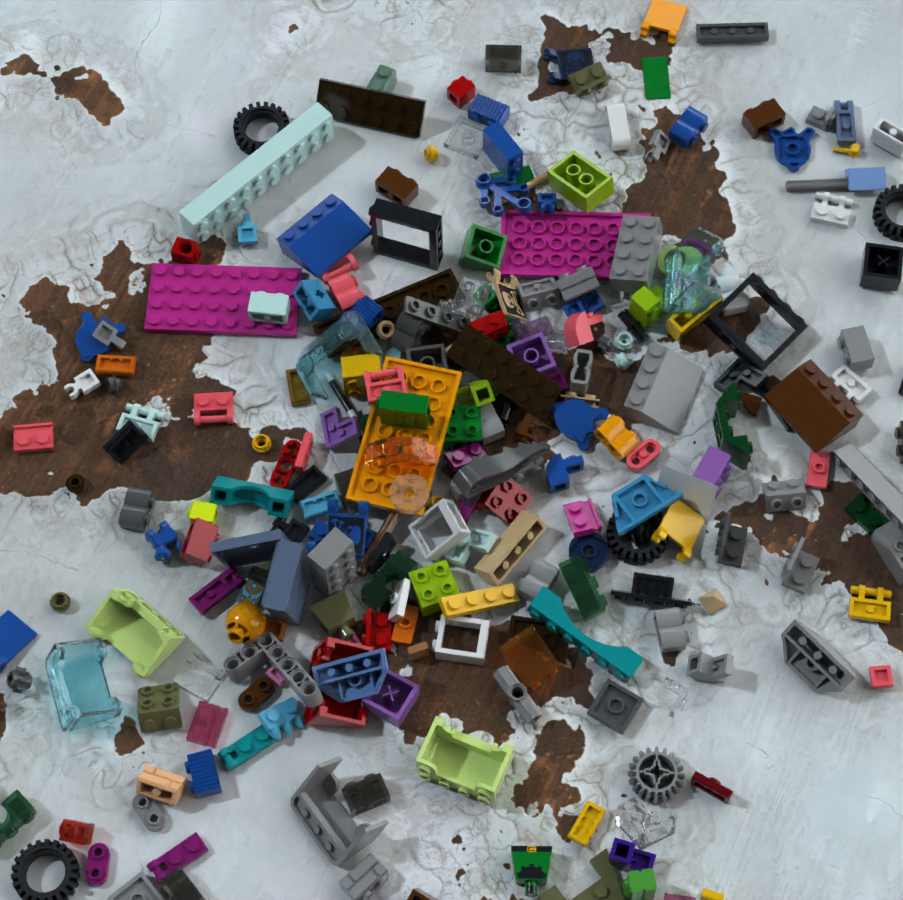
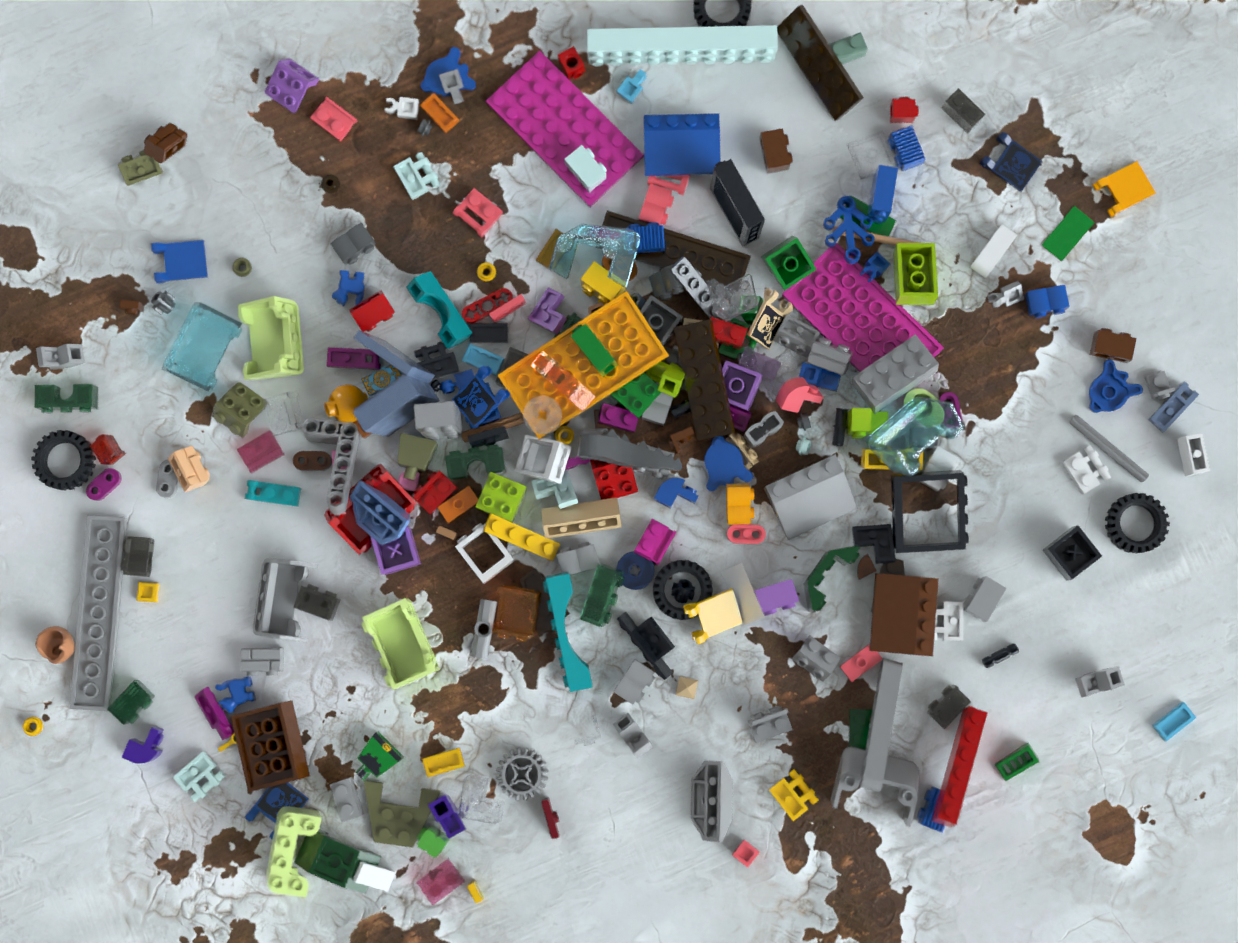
camera: 45 degrees right, 20 degrees up
black hinge [102,420,149,465] -> none
magenta plate [146,832,209,884] -> none
blue brick [184,749,222,799] -> none
neon yellow brick [187,500,219,525] -> none
medium azure plate [257,697,305,740] -> none
dark azure brick [292,279,336,322] -> none
black bar [324,372,359,418] -> none
coral plate [363,365,407,405] -> none
tan plate [376,320,395,340] -> none
white plate [388,578,411,622] -> none
yellow plate [424,145,438,163] -> none
olive bracket [567,61,612,97] -> none
dark grey plate [587,678,644,735] -> none
dark azure wing [611,474,683,537] -> none
light aqua plate [615,332,634,350] -> none
dark grey plate [696,22,769,43] -> none
dark grey bracket [714,511,748,568] -> none
yellow hand [833,143,860,158] -> none
light blue panel [845,167,886,191] -> none

